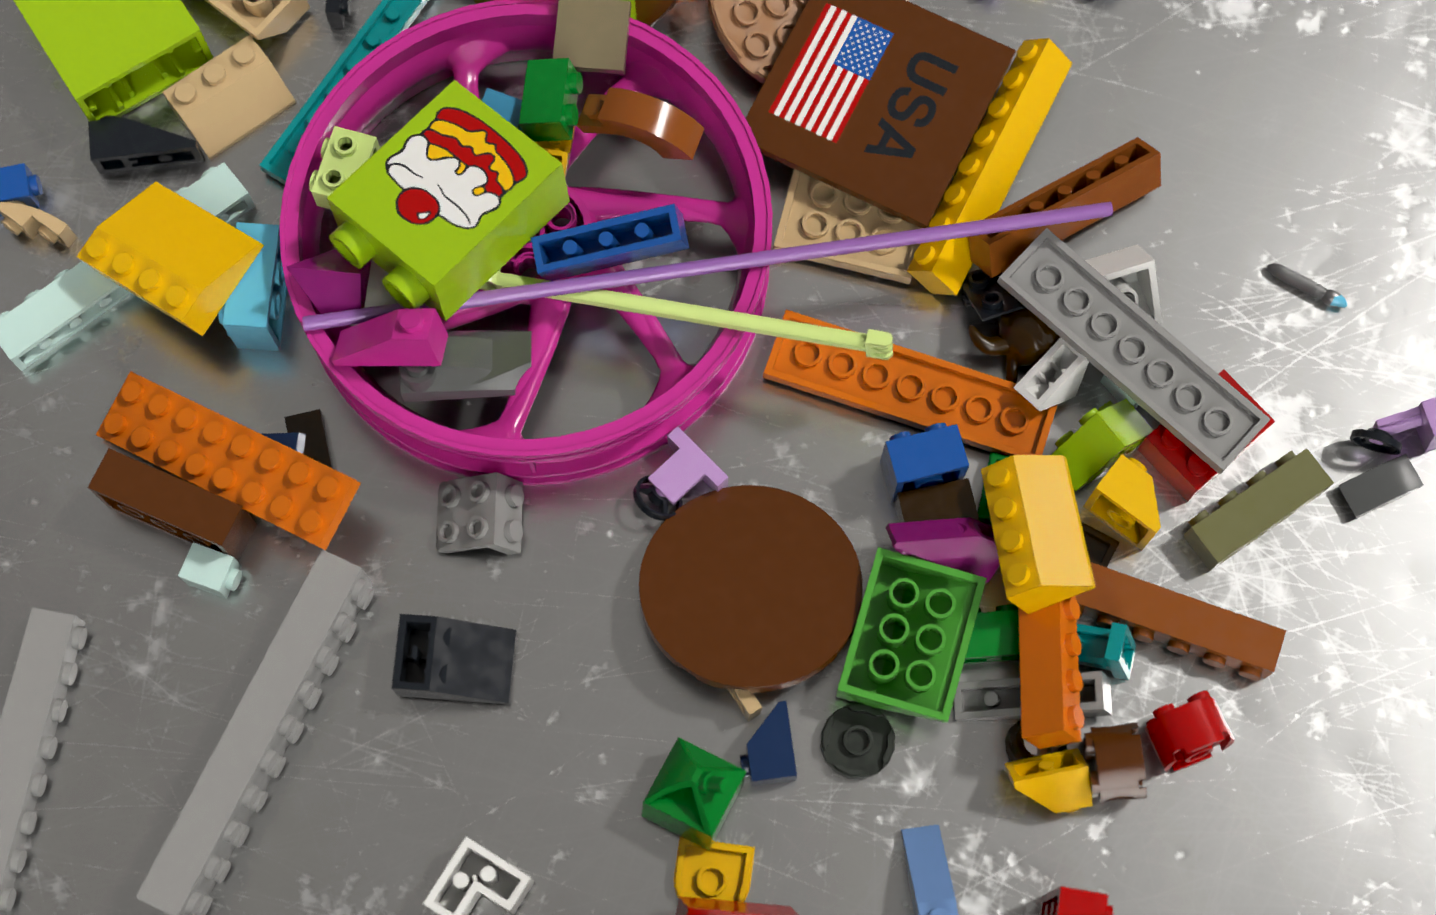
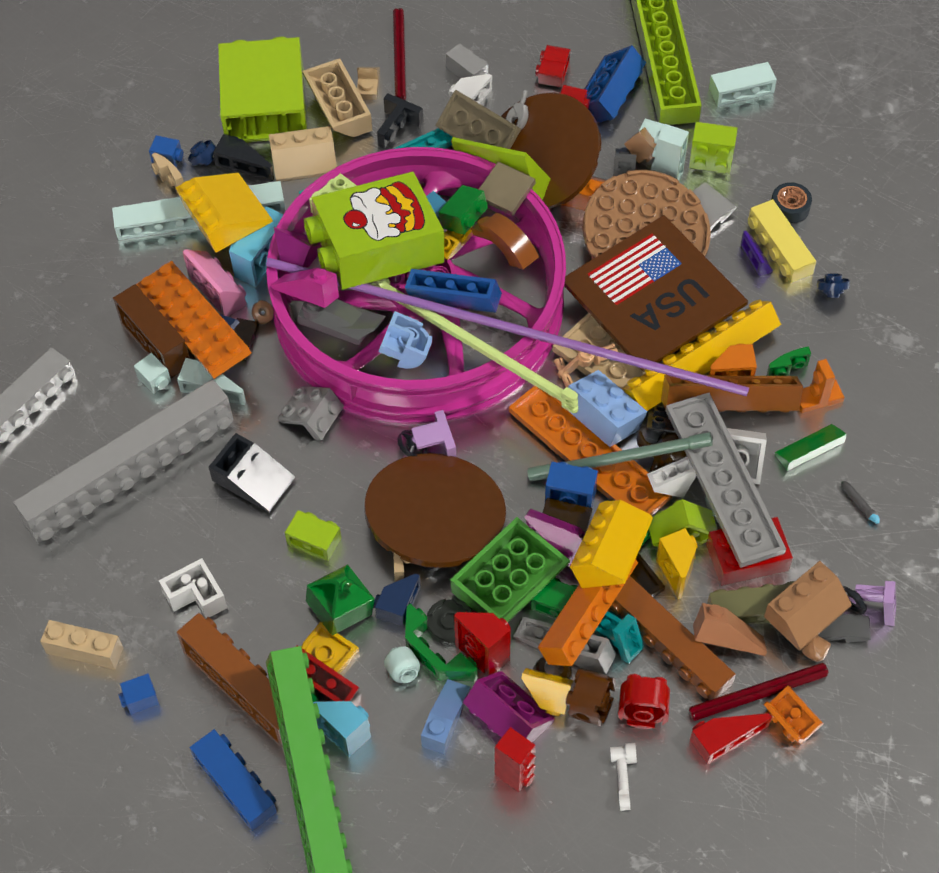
camera: 30 degrees right, 15 degrees down
none -> light aqua slope [177,358,246,405]
none -> bright pink slope [183,249,247,317]
none -> dark blue plate [188,140,216,166]
none -> medium nougat piece [252,300,274,324]
none -> lime brick [285,510,342,561]
none -> light blue brick [378,311,432,369]
none -> light aqua head [384,646,420,683]
none -> green slope [405,603,478,682]
none -> red slope [454,612,511,676]
none -> magenta slope [463,671,556,743]
none -> sand green piece [527,432,713,482]
none -> light nougat pin [554,343,618,388]
none -> light blue brick [568,370,647,447]
none -> white brick [610,743,637,811]
none -> dark red axle [689,663,829,721]
none -> red slope [690,713,772,765]
none -> nougat slope [693,603,767,656]
none -> orange slope [709,344,757,376]
none -> orange bracket [763,686,824,744]
none -> medium nougat slope [764,561,852,651]
none -> green slope [766,346,811,376]
none -> green slope [774,424,847,471]
none -> orange bracket [799,359,845,414]
none -> medium nougat piece [801,635,831,662]

